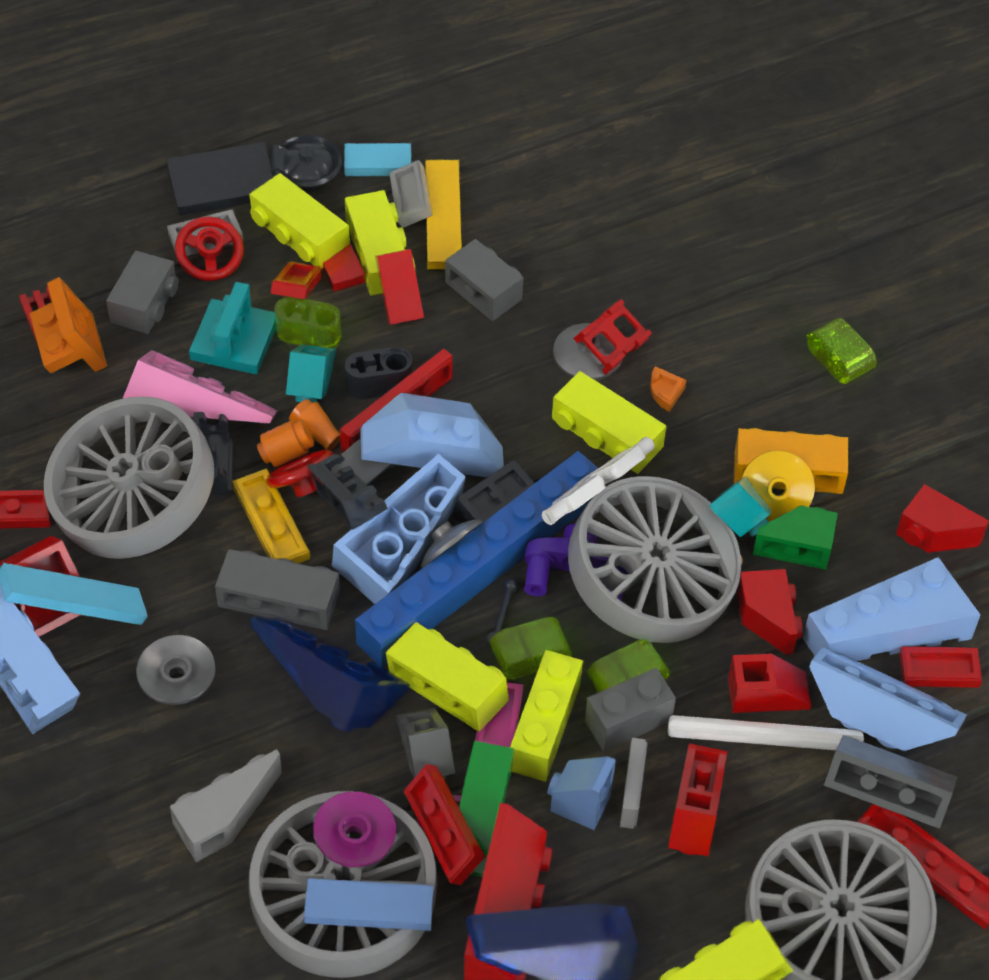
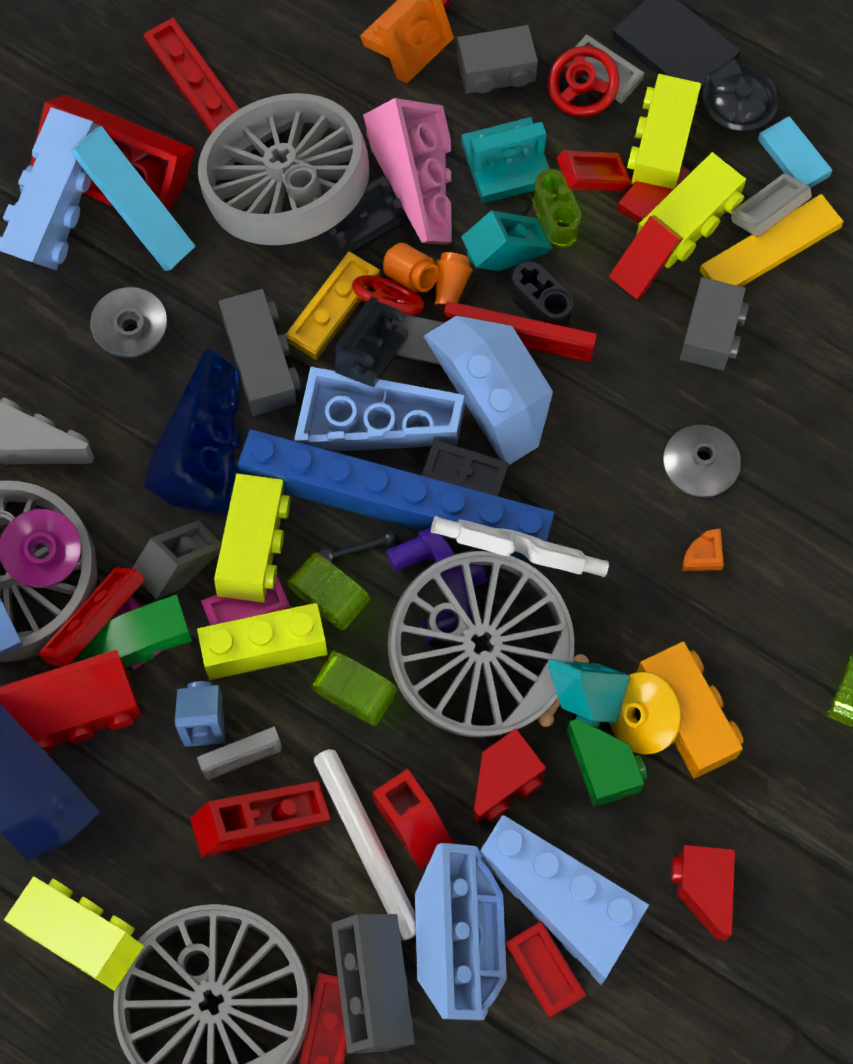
camera: 60 degrees right, 15 degrees up
flat silver dish [420,519,483,568] -> none
neon yellow brick [552,371,666,474] -> none
red piece [573,299,652,375] -> none
dark grey brick [585,667,676,752] -> none

